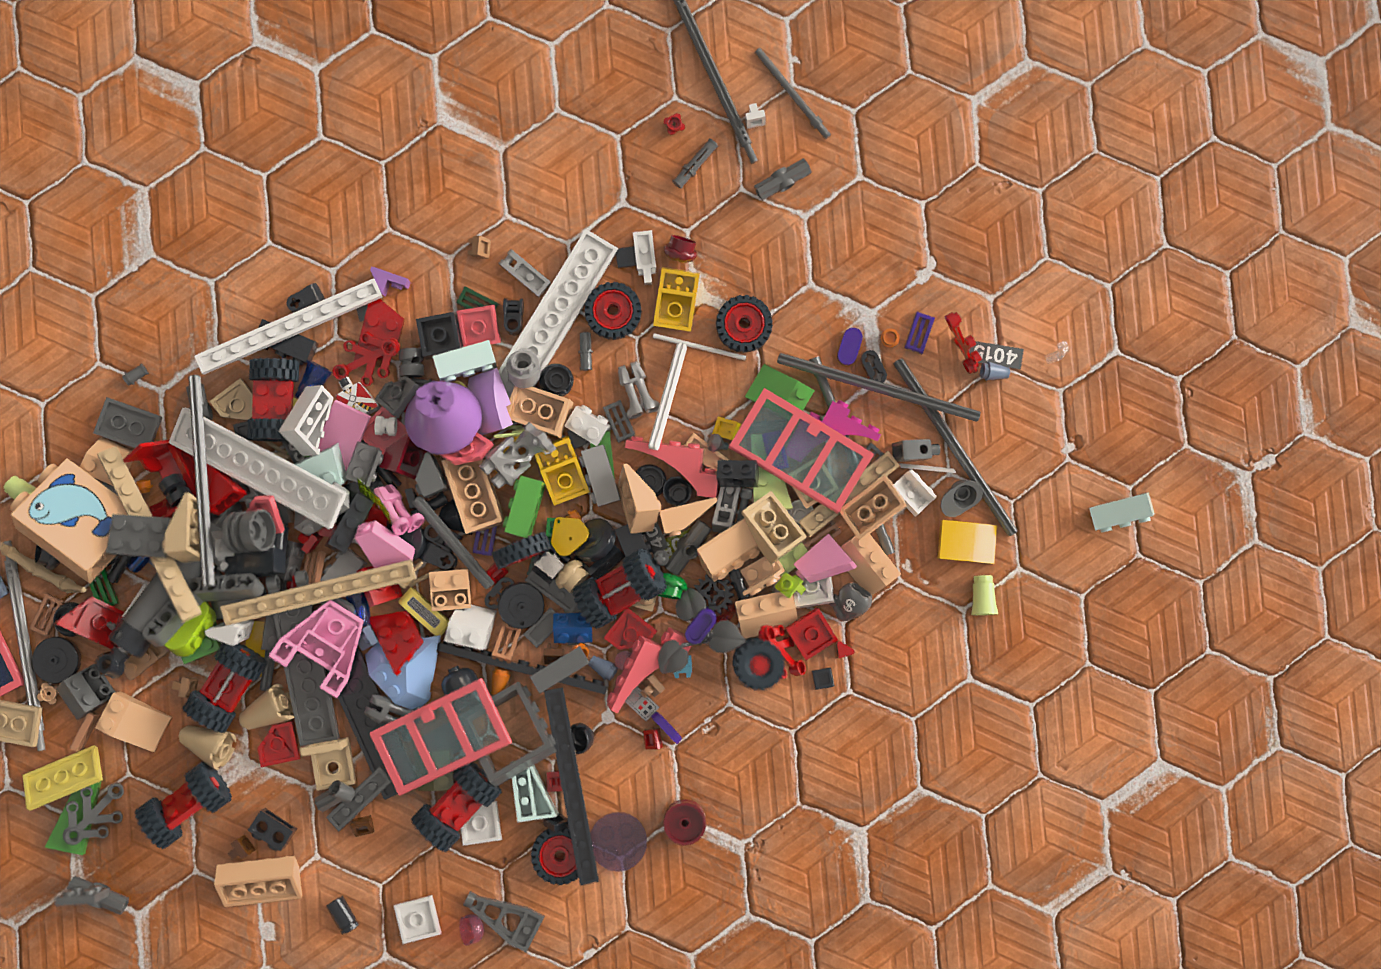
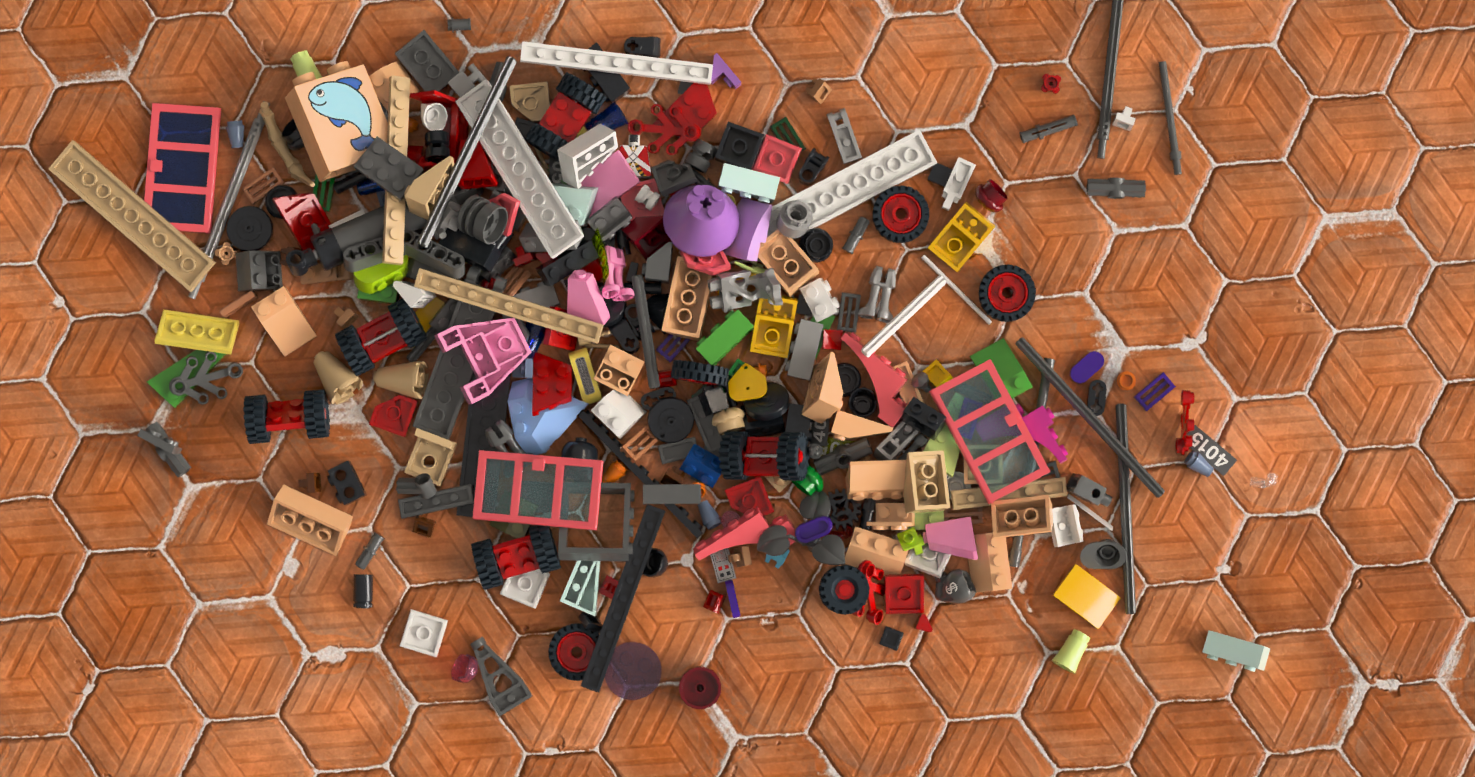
camera: 40 degrees right, 0 degrees up
none -> dark grey axle [355,532,385,570]
none -> white hat [420,103,448,131]
none -> light grey brick [448,63,487,98]
none -> red slope [822,329,843,350]

